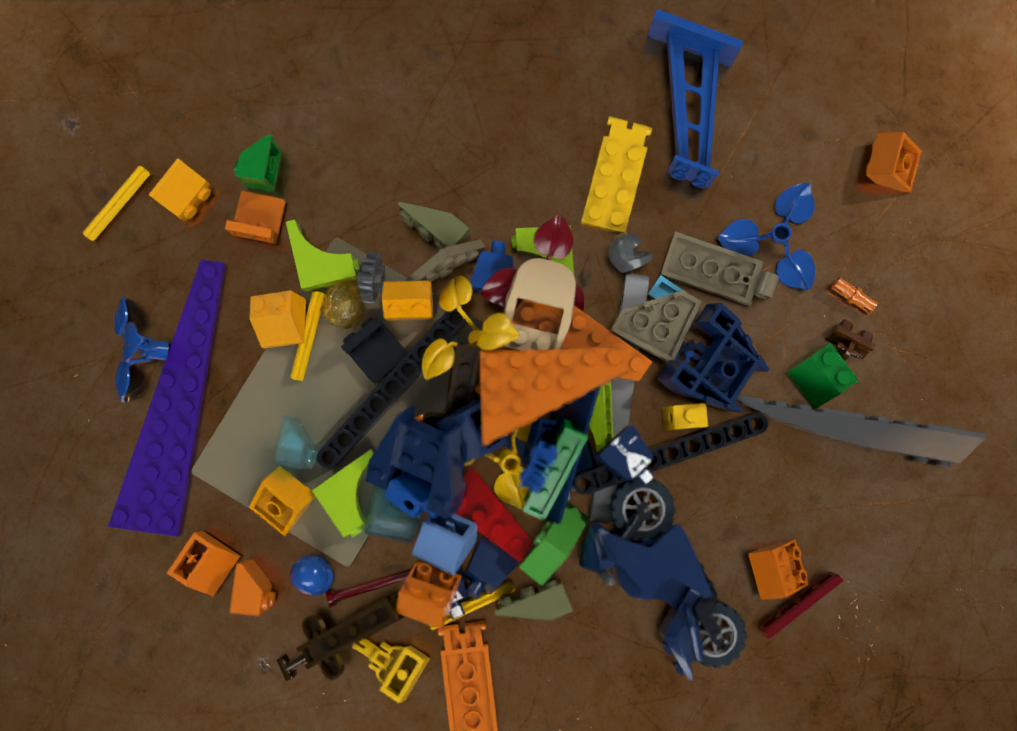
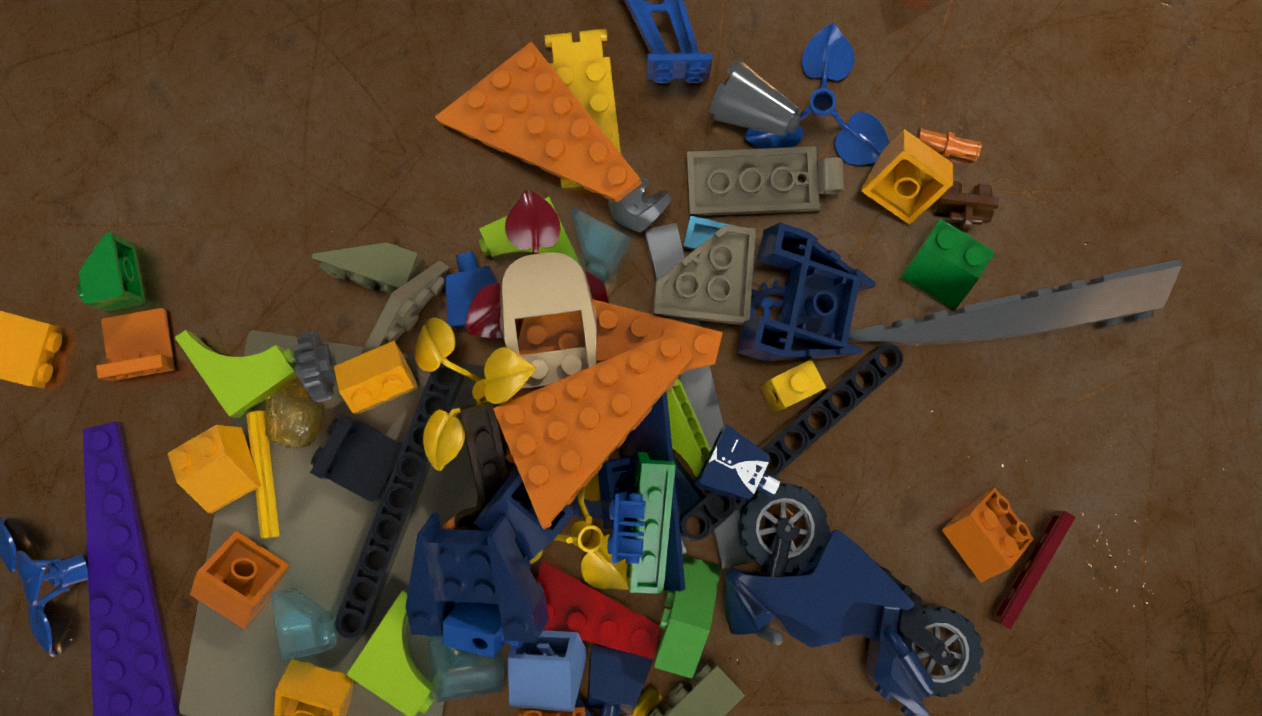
camera: 20 degrees left, 0 degrees up
none -> orange slope [190,531,290,630]
none -> orange wing [435,41,643,203]
none -> clear light blue slope [571,208,631,282]
none -> dark grey cone [709,60,802,137]
none -> light orange slope [861,129,953,225]

